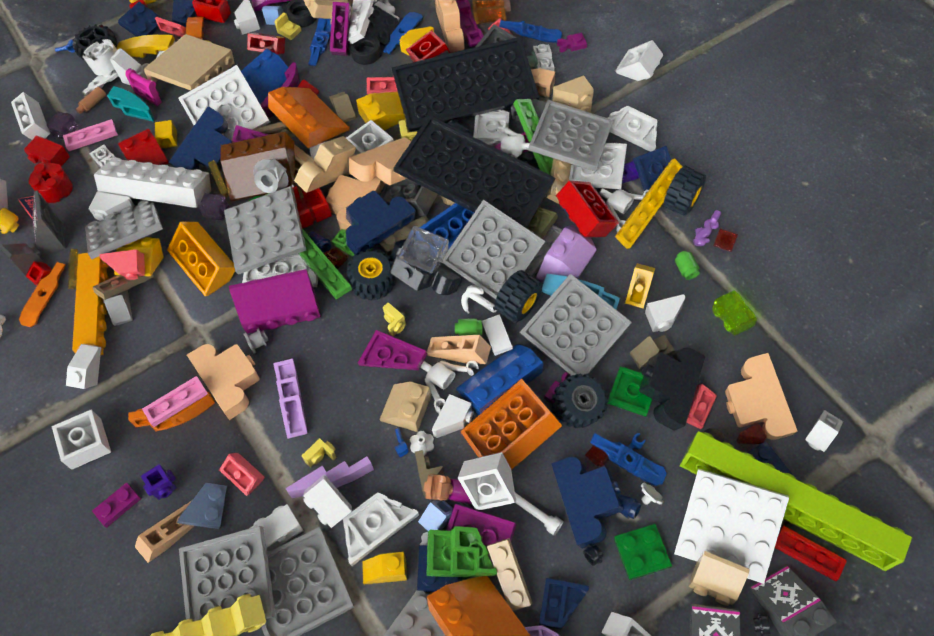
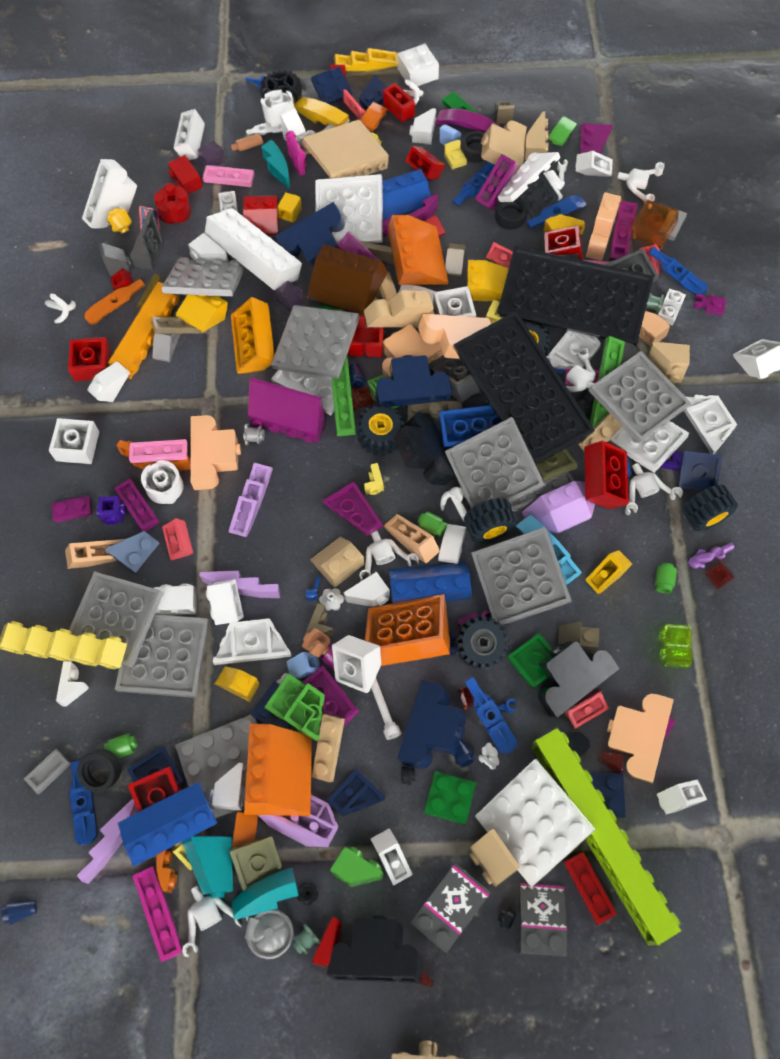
camera: 30 degrees right, 5 degrees up
coral slope [99,250,145,280] -> none
clear yellow tile [208,160,228,198] -> none
light grey piece [253,158,288,193] -> none
light yellow bracket [302,438,337,468] -> none
clear slope [397,226,449,273] -> none
yellow tile [615,158,683,249] -> none
white slope [645,294,685,332] -> none
none -> red brick [68,337,111,382]
none -> magenta plate [114,479,160,532]
none -> white brick [141,460,183,504]

